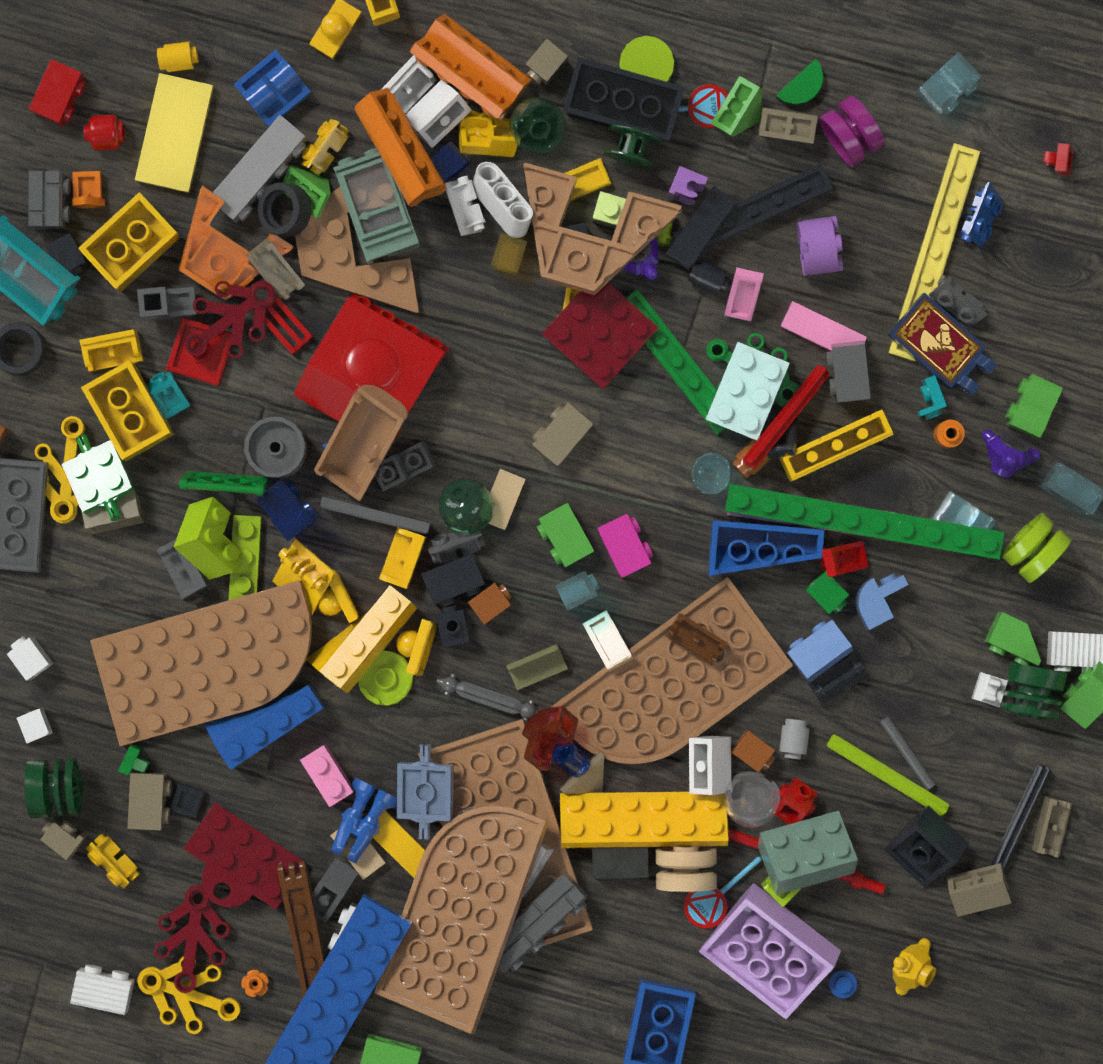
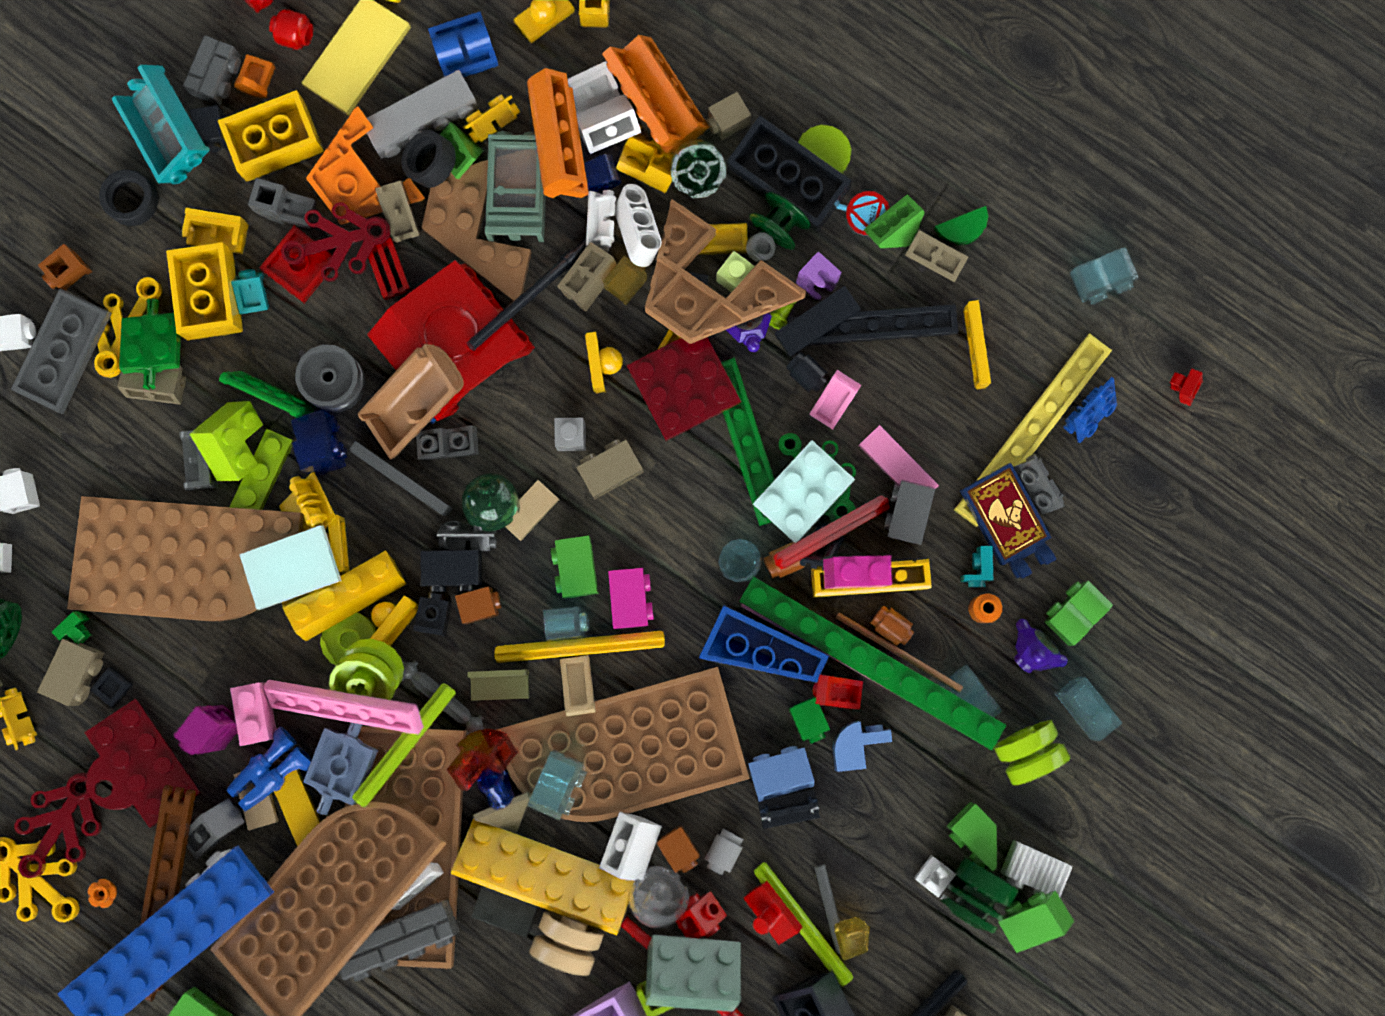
camera: 20 degrees right, 5 degrees down
blue wedge [204,684,326,770] -> none
yellow hinge [379,527,426,589] -> none
reddish brown hinge [665,613,728,666] -> none
piece [683,857,762,929] -> none
medium lavender brick [797,216,843,275] -> none
magenta wheel [818,95,885,167] -> none
none -> magenta brick [174,705,238,755]
none -> light aqua tile [240,525,341,610]
none -> bright pink tile [263,680,423,734]
none -> lime wheel [329,639,404,700]
none -> lime axle [352,683,456,807]
none -> black bar [466,238,587,351]
none -> yellow axle [495,631,665,663]
none -> clear light blue brick [527,749,587,820]
none -> light grey brick [554,417,586,451]
none -> dark tan hinge [557,242,619,311]
none -> yellow tile [585,332,623,393]
none -> red tile [743,880,803,945]
none -> light grey tile [746,232,775,262]
none -> dark pink piece [823,556,892,589]
none -> clear yellow slope [834,917,870,960]
none -> medium nougat axle [836,612,963,693]
none -> dark orange brick [870,605,914,646]
none -> yellow tile [963,300,991,389]

